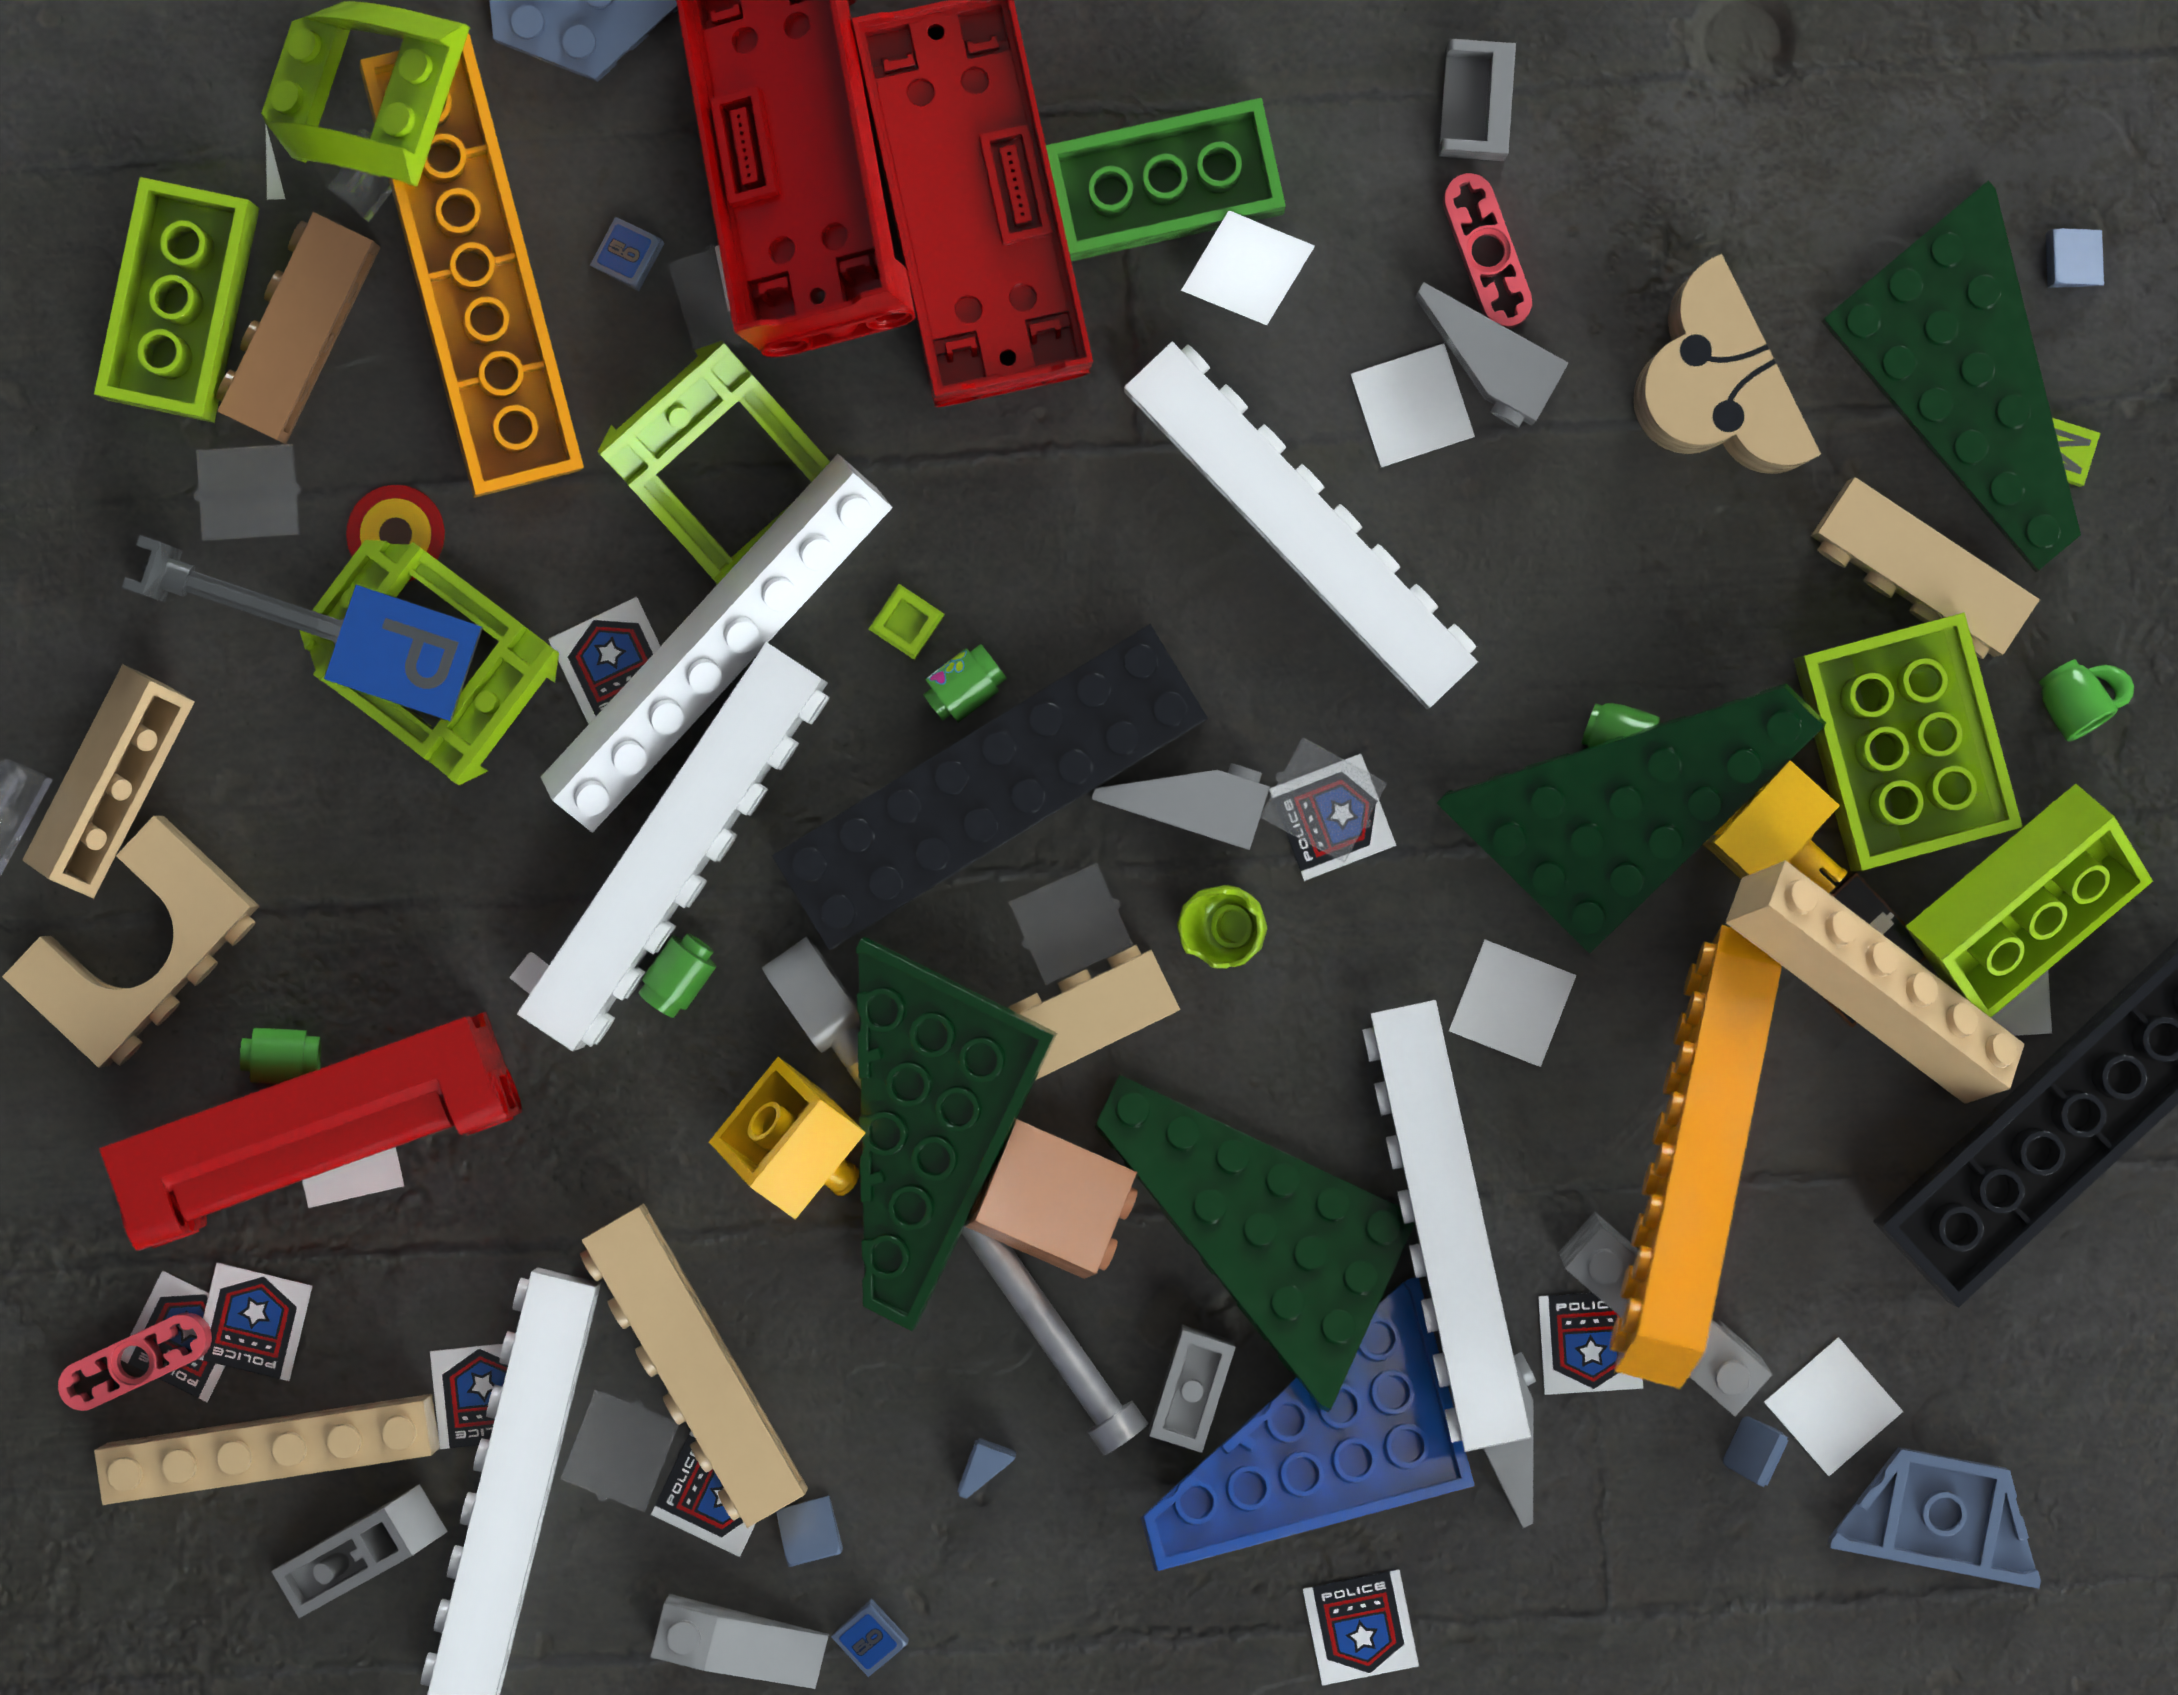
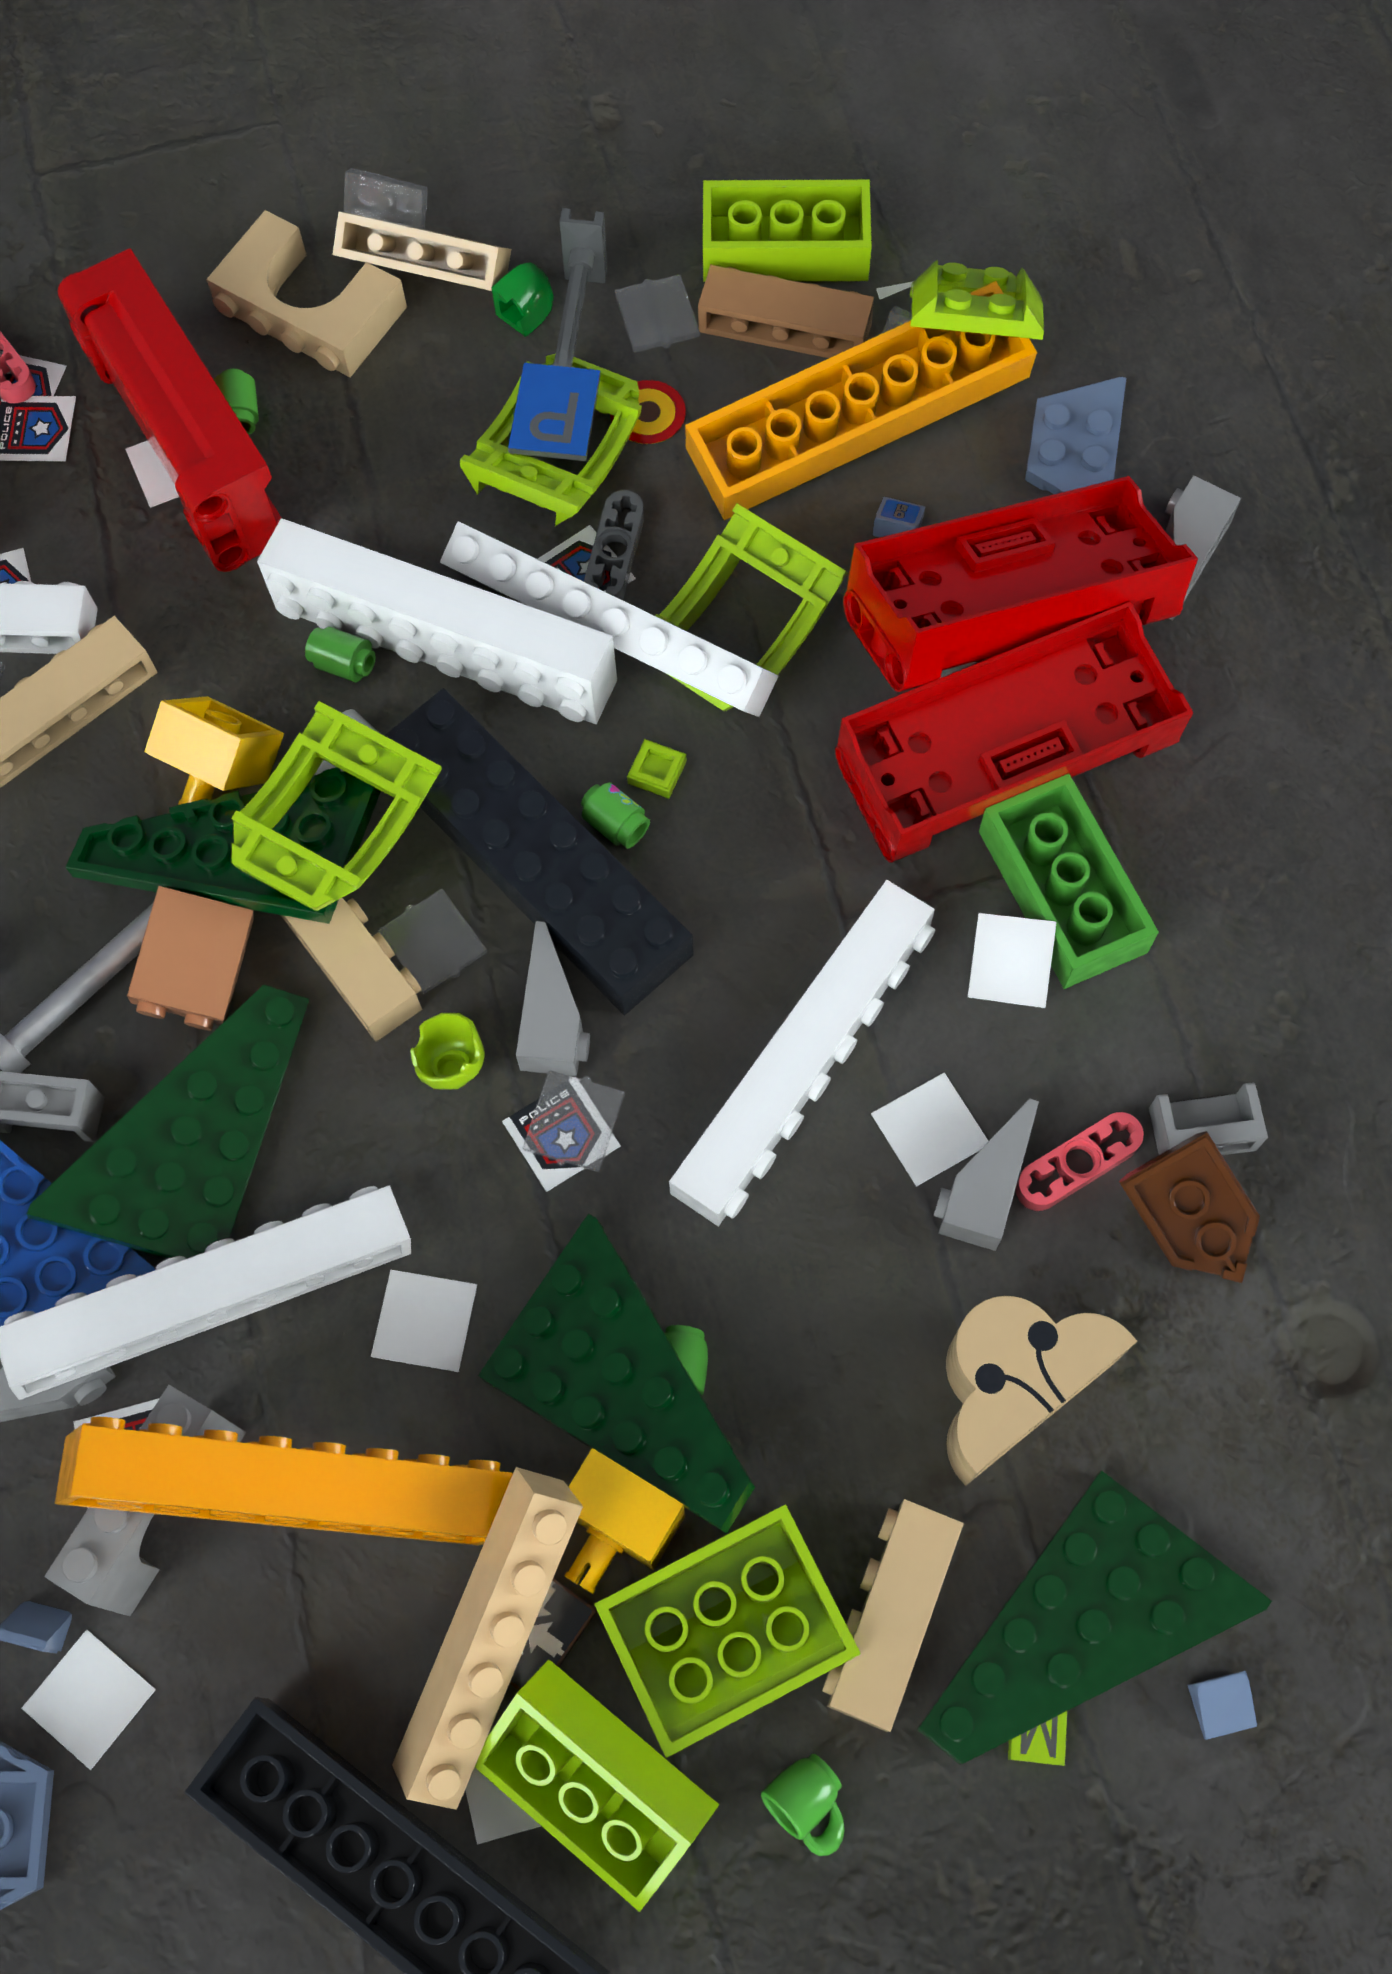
camera: 80 degrees right, 20 degrees down
none -> lime wedge [231,701,442,911]
none -> green brick [491,262,554,337]
none -> dark grey beam [584,490,644,600]
none -> reddish brown tile [1119,1131,1260,1283]

